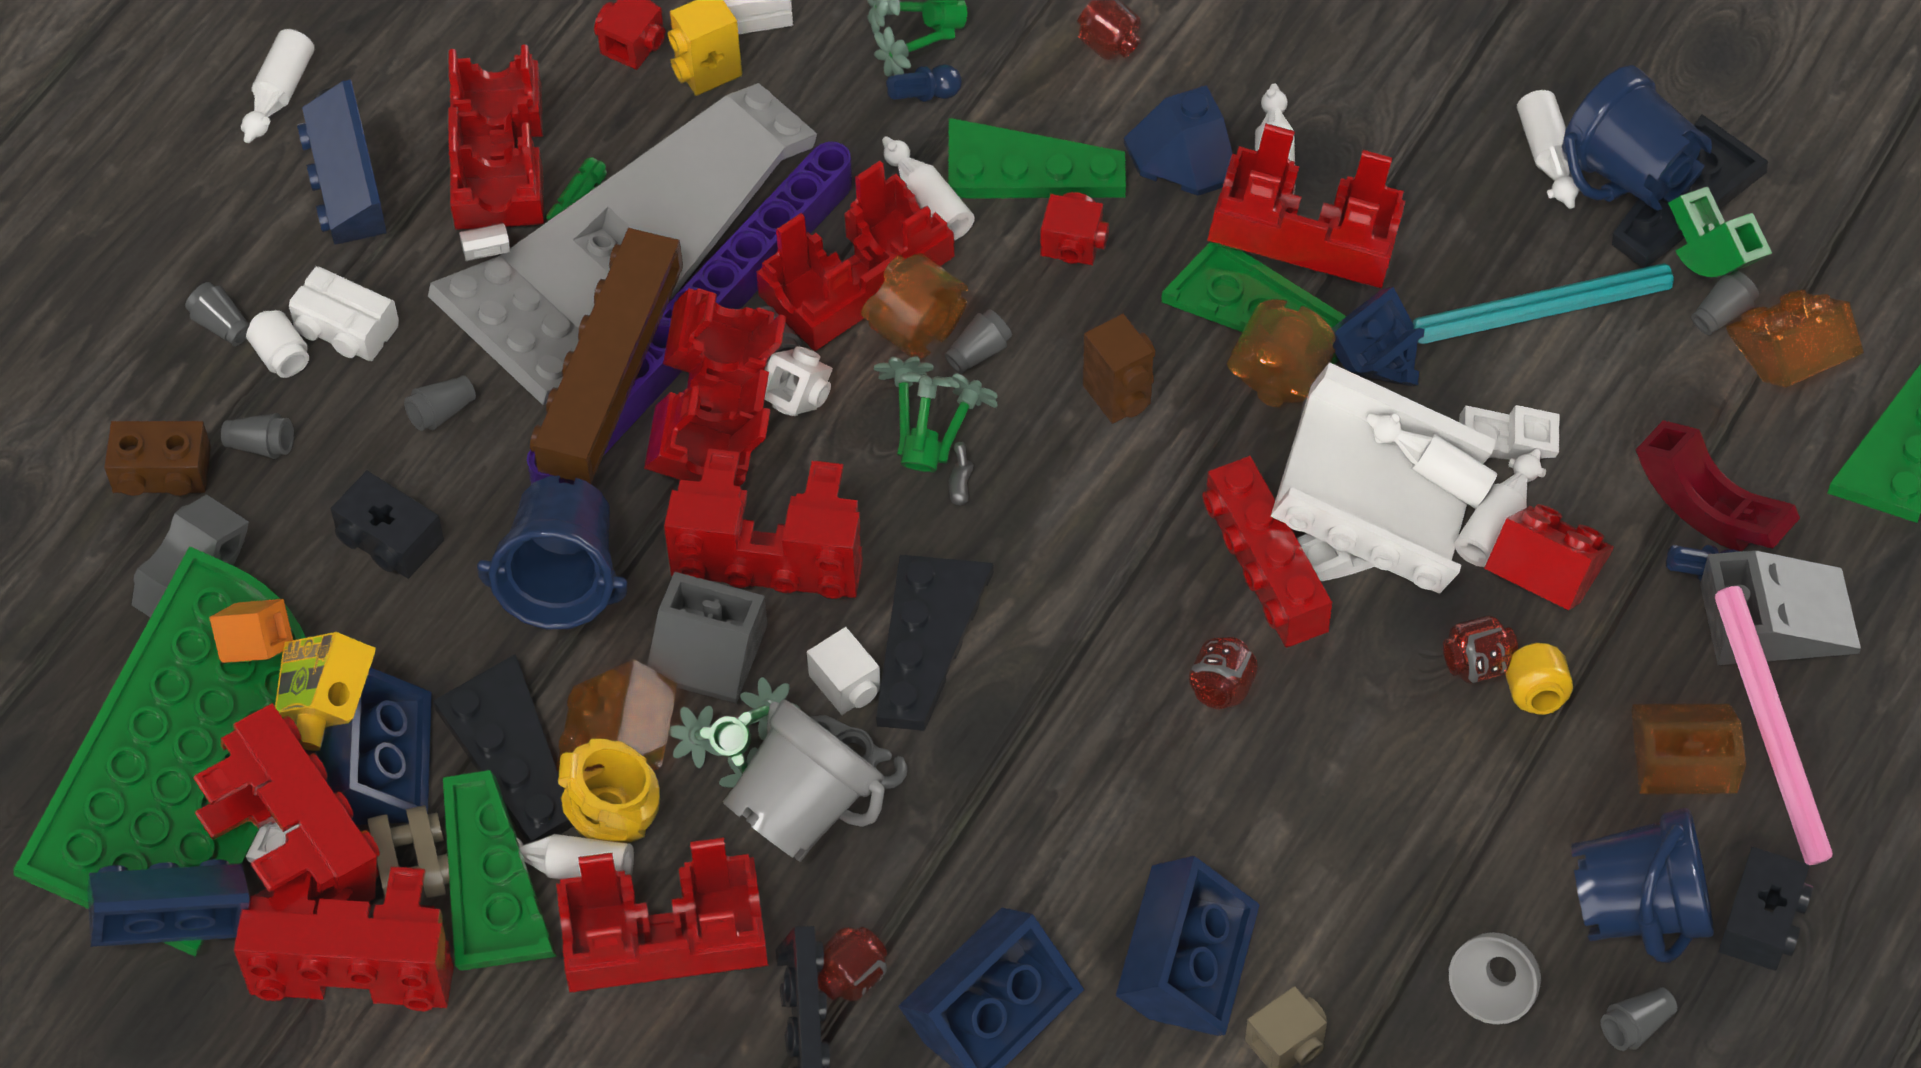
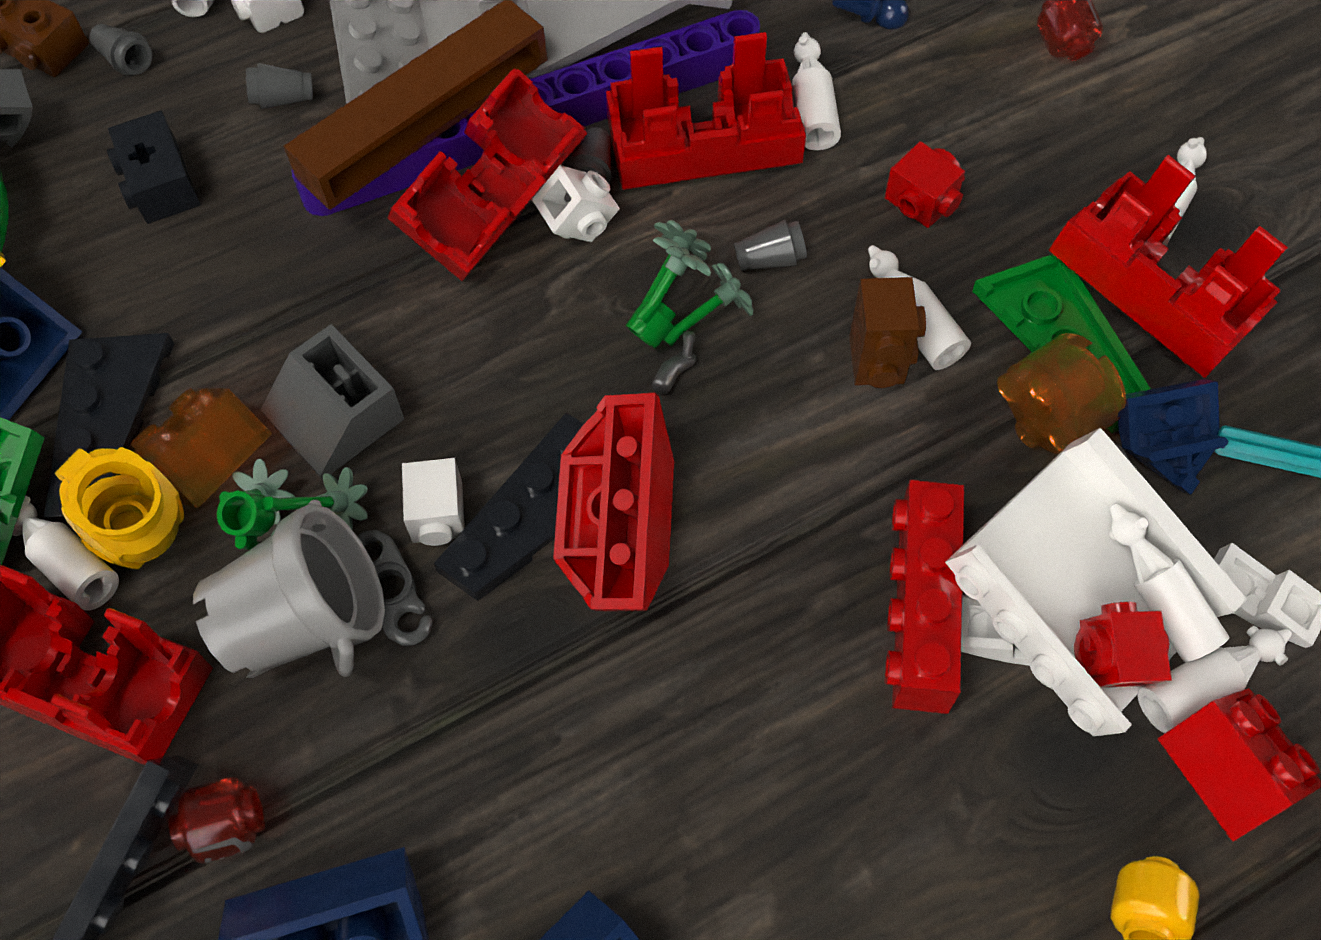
camera: 30 degrees right, 5 degrees up
dark blue piece [477,476,627,630] -> none
red piece [664,448,863,599] -> none
clear orange brick [861,253,968,359] -> none
green wing [948,118,1126,198] -> none
dark blue slope [1124,85,1233,196] -> none
clear red head [1189,637,1258,709] -> none
clear red head [1443,615,1518,684] -> none
none -> red wedge [553,393,674,611]
none -> white wheel [868,245,971,370]
none -> red brick [1074,602,1172,688]

